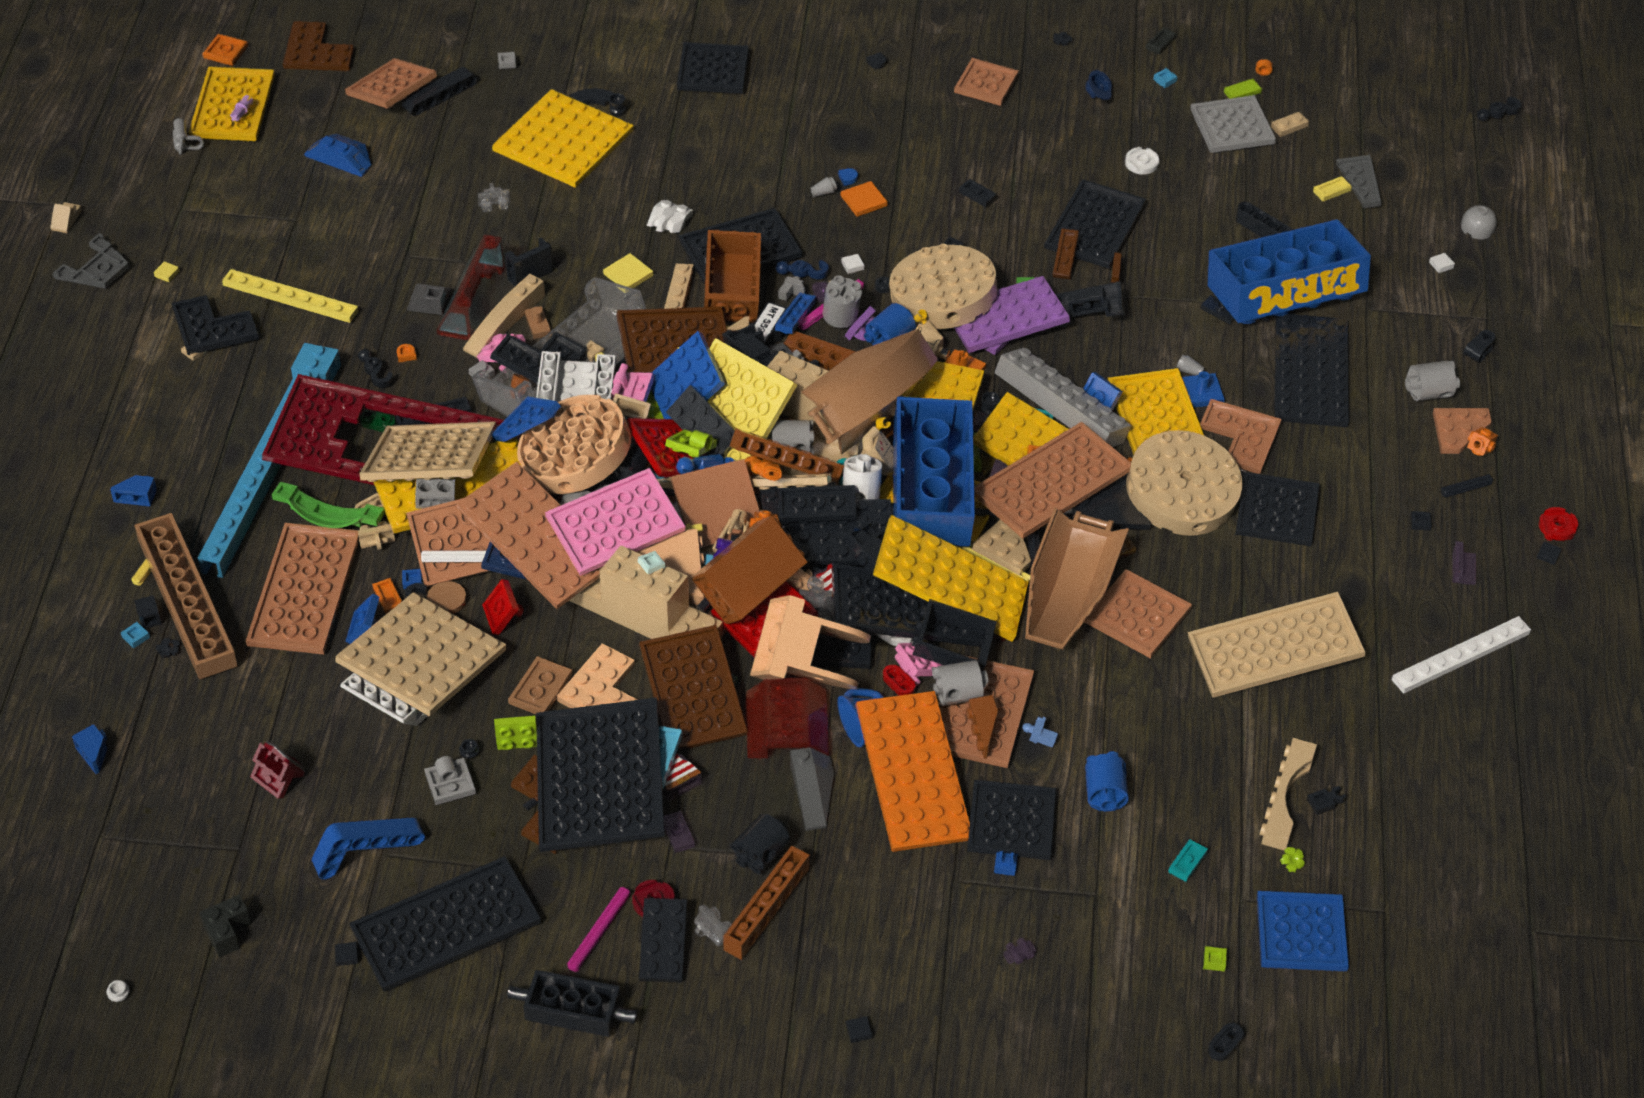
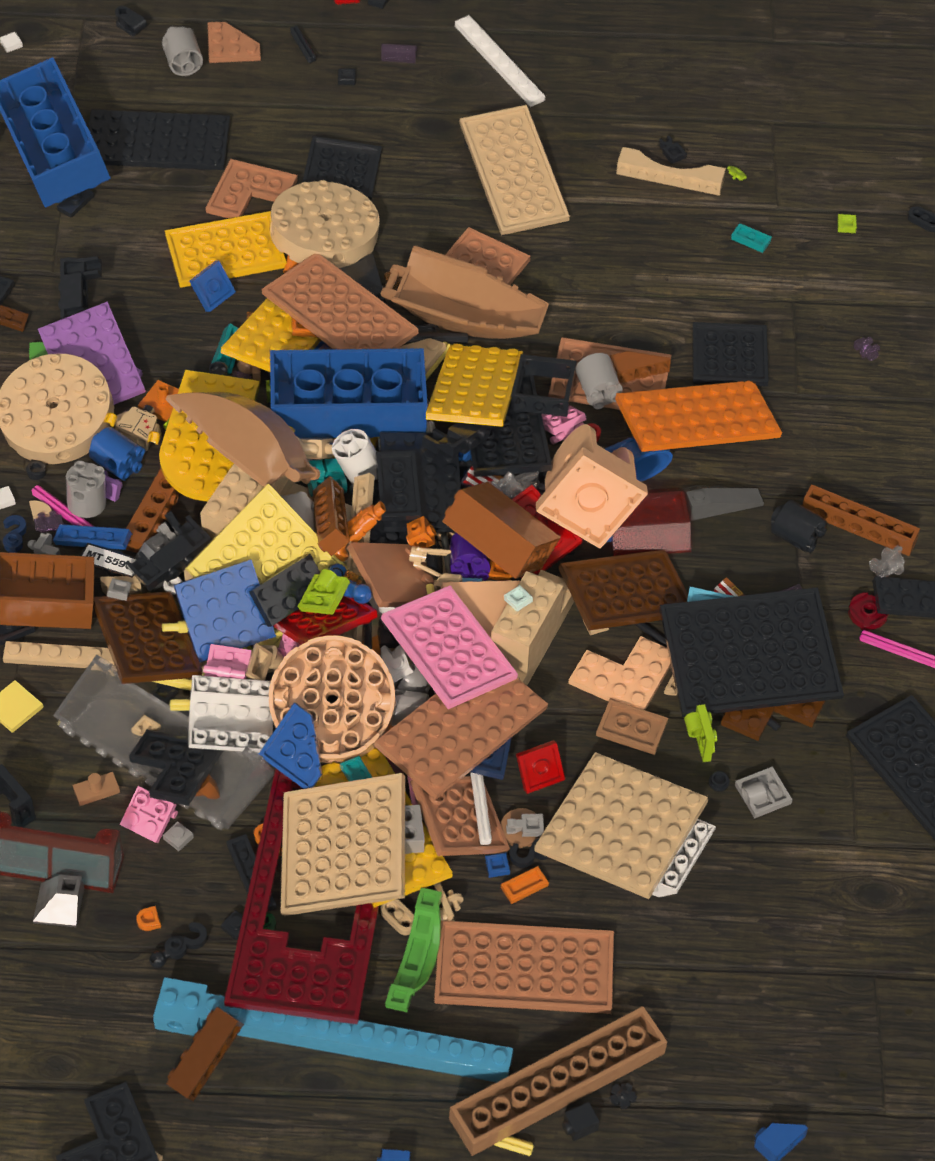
camera: 95 degrees left, 5 degrees up
dark azure tile [121,622,150,648] -> none
light yellow plate [222,269,358,323] -> none
dark red piece [250,741,305,799] -> none
blue beam [312,818,425,879] -> none
blue tile [345,594,380,644] -> none
tan slope [463,274,545,358] -> none
light grey brick [994,348,1131,447] -> none
blue tile [994,851,1017,876] -> none
medium blue piece [1023,717,1058,747] -> none
blue cylinder [1085,751,1128,812] -> none
reddish brown tile [1111,253,1121,283] -> none
light grey cone [1176,355,1205,375] -> none
blue tile [1182,371,1224,408] -> none
blue plate [1257,891,1348,971] -> none
orange brick [1467,427,1498,456] -> none
none -> light grey tile [107,578,132,601]
none -> reddish brown brick [166,1007,244,1101]
none -> teal plate [340,756,373,782]
none -> tan arm [434,573,462,591]
none -> light grey plate [506,814,544,837]

